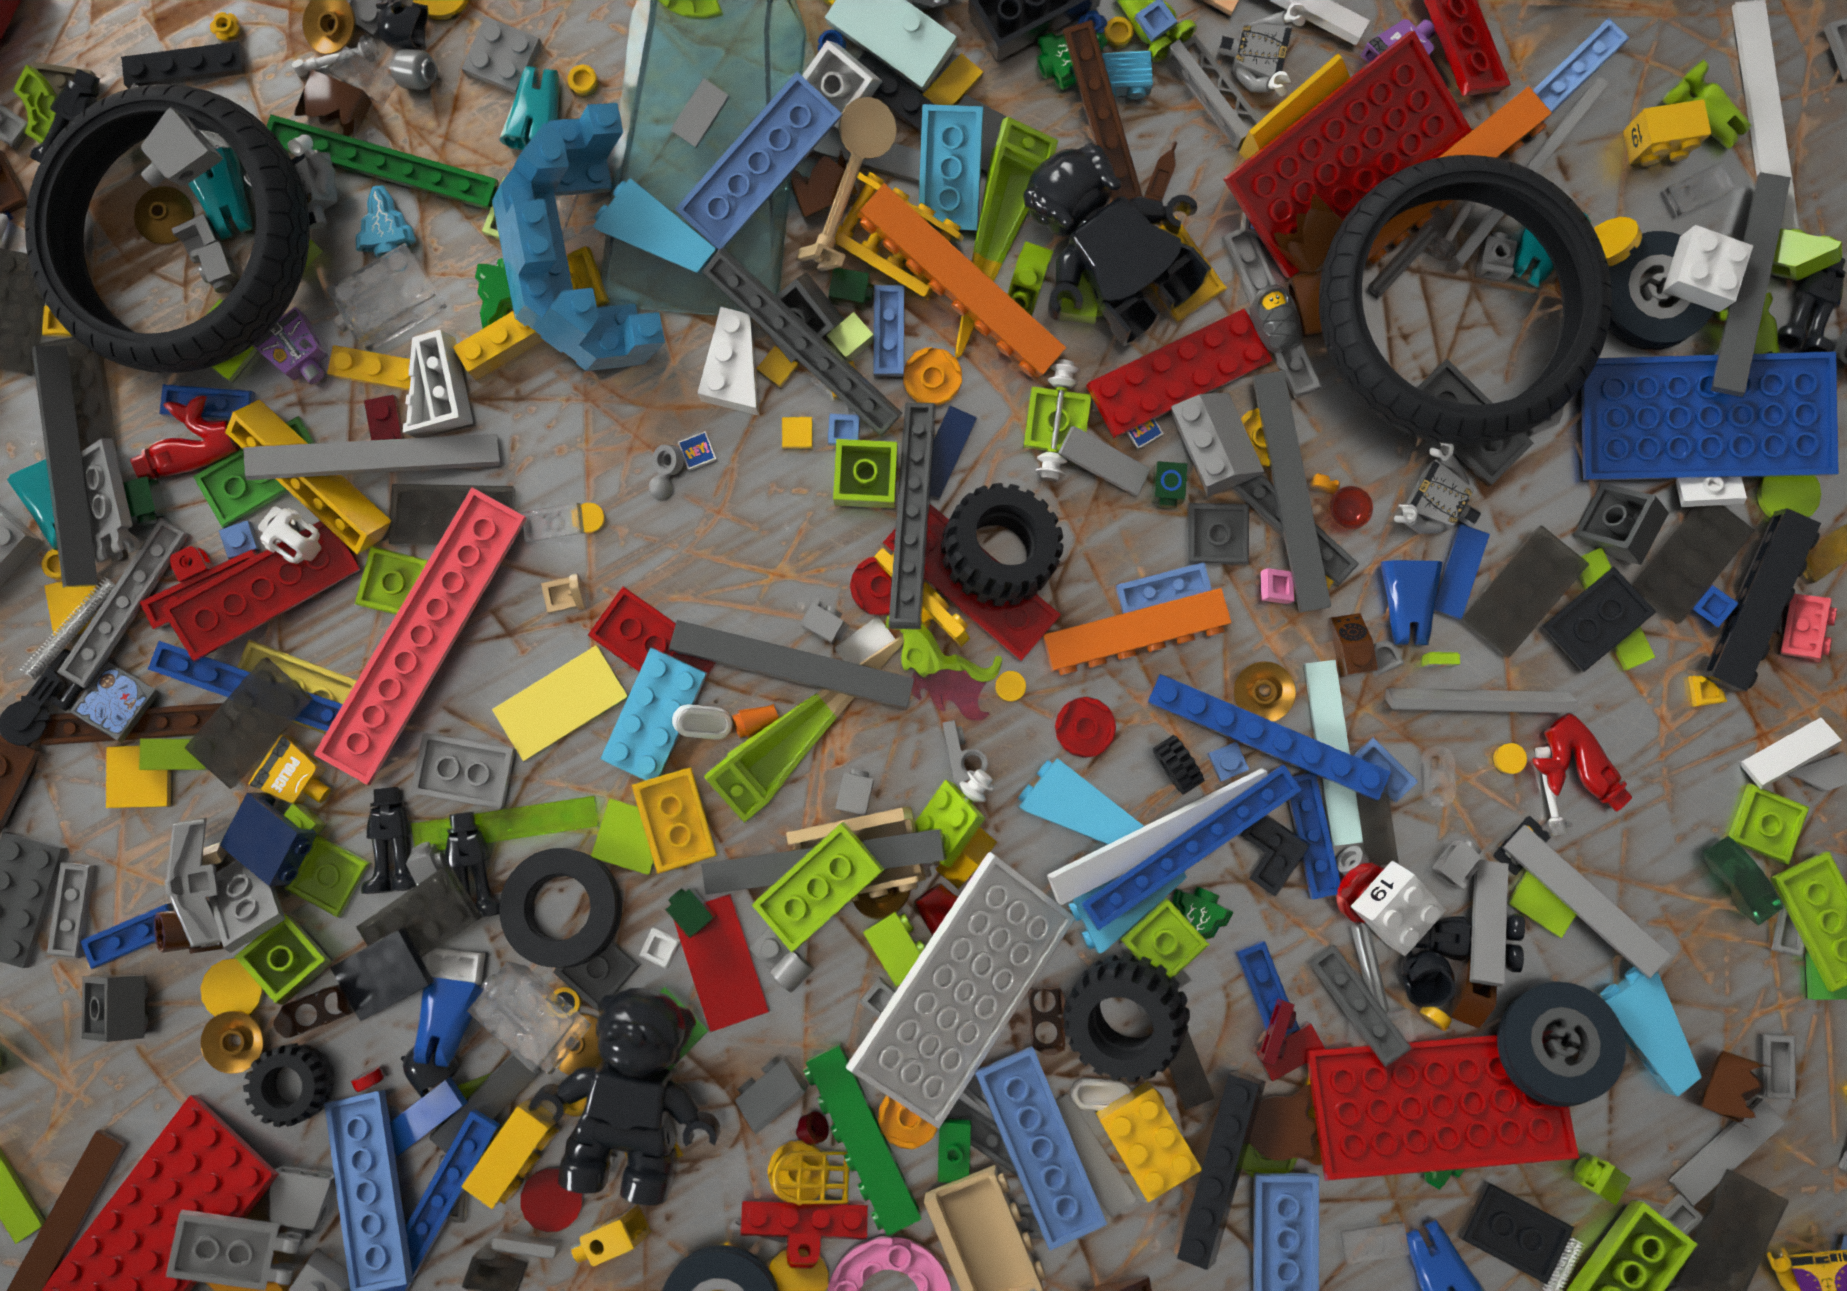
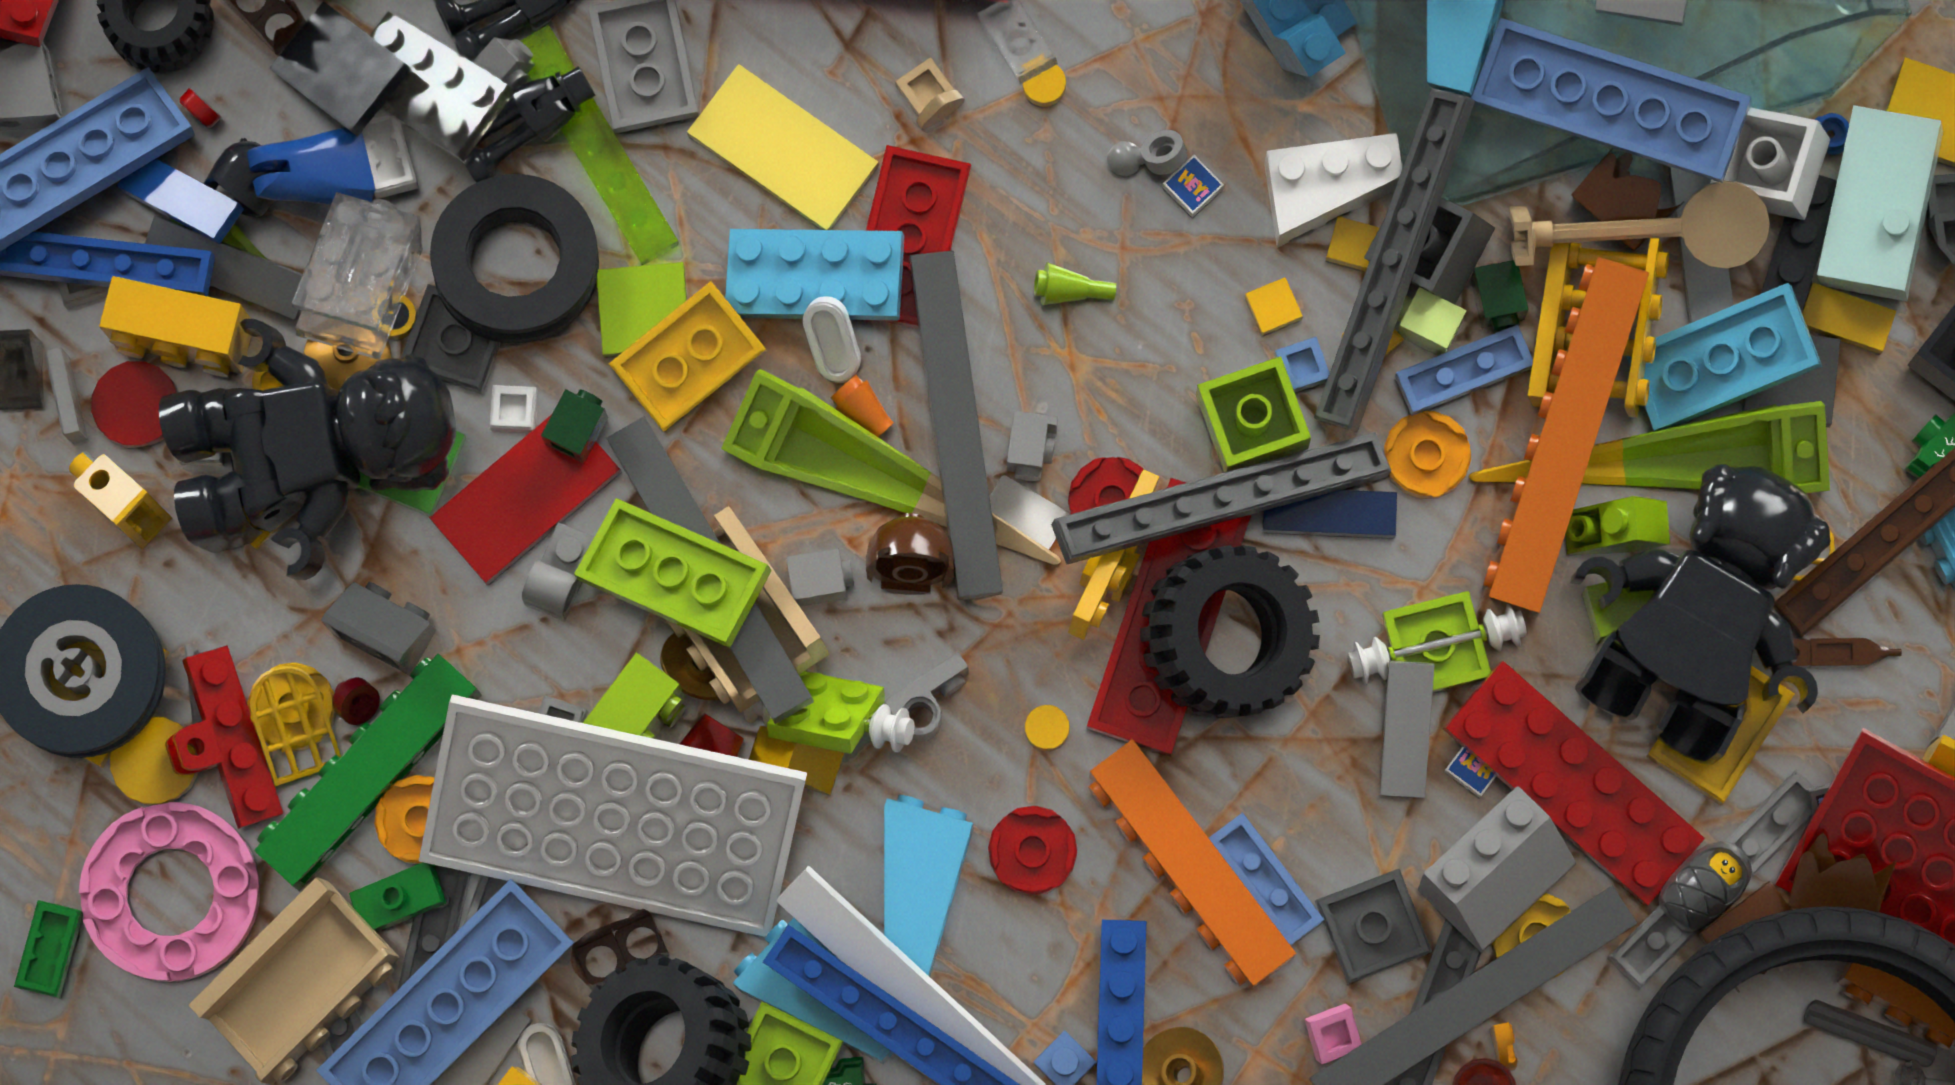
camera: 70 degrees right, 5 degrees down
piece [885,616,1002,721] -> none
dark green brick [1151,461,1188,509] -> none
black tyre [1153,735,1205,795] -> none
none -> reddish brown cylinder [866,513,954,595]
none -> lime cone [1034,262,1116,305]

